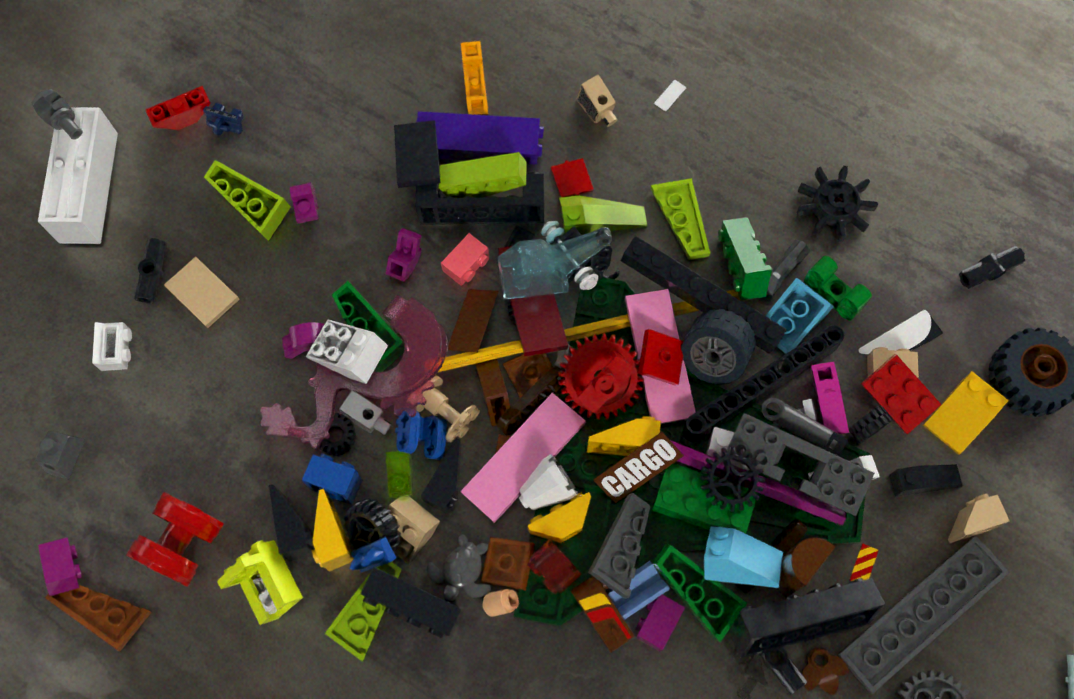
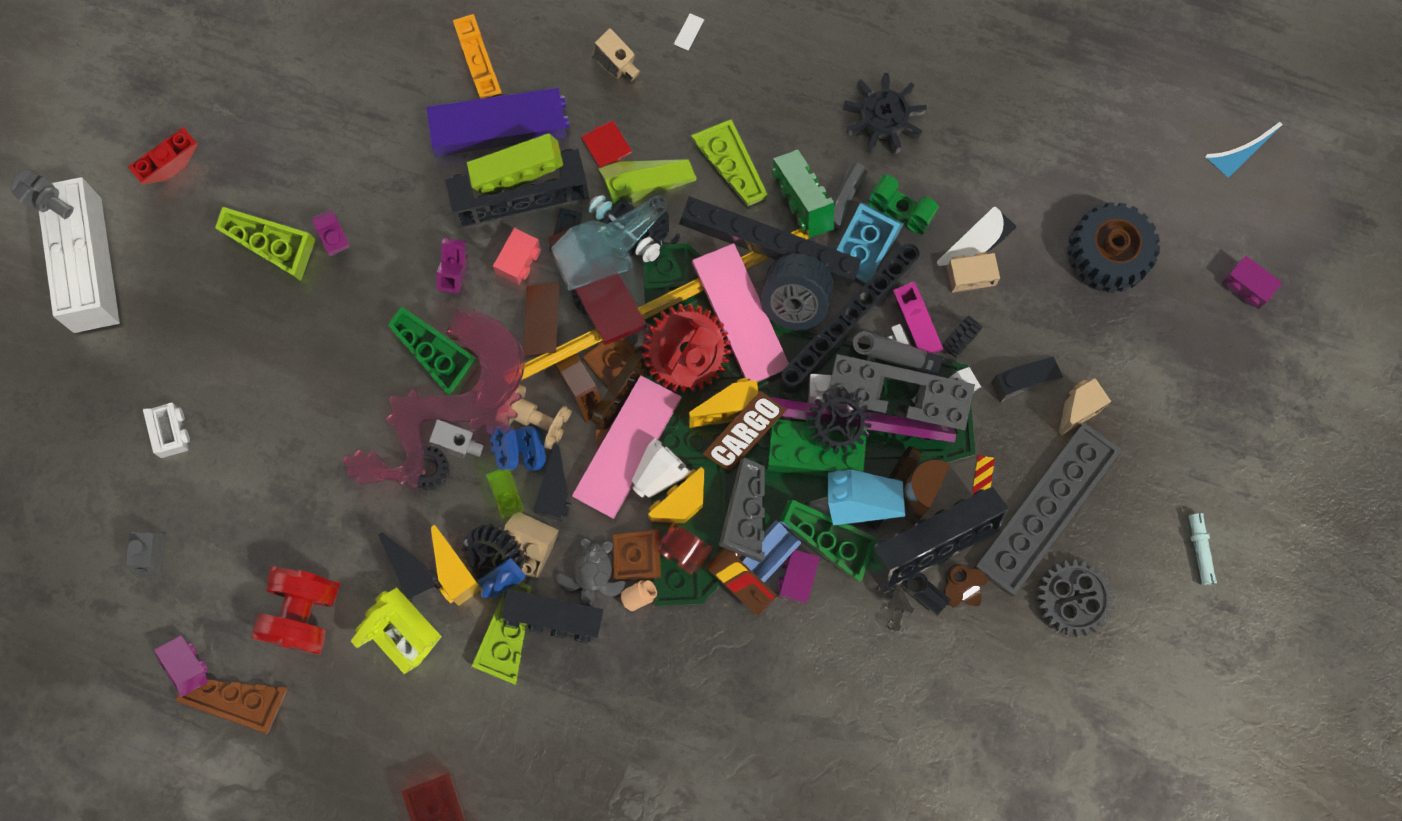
camera: 20 degrees left, 5 degrees up
black piece [134,238,167,304] -> none
tan tile [164,257,240,328] -> none
dark blue hips [203,103,243,136] -> none
magenta brick [282,322,325,359] -> none
blue brick [302,454,363,505] -> none
white slope [306,319,388,384] -> none
black tile [394,120,441,188] -> none
red plate [638,329,683,385] -> none
red plate [861,354,942,434] -> none
yellow slope [923,371,1009,455] -> none
black piece [959,246,1026,289] -> none

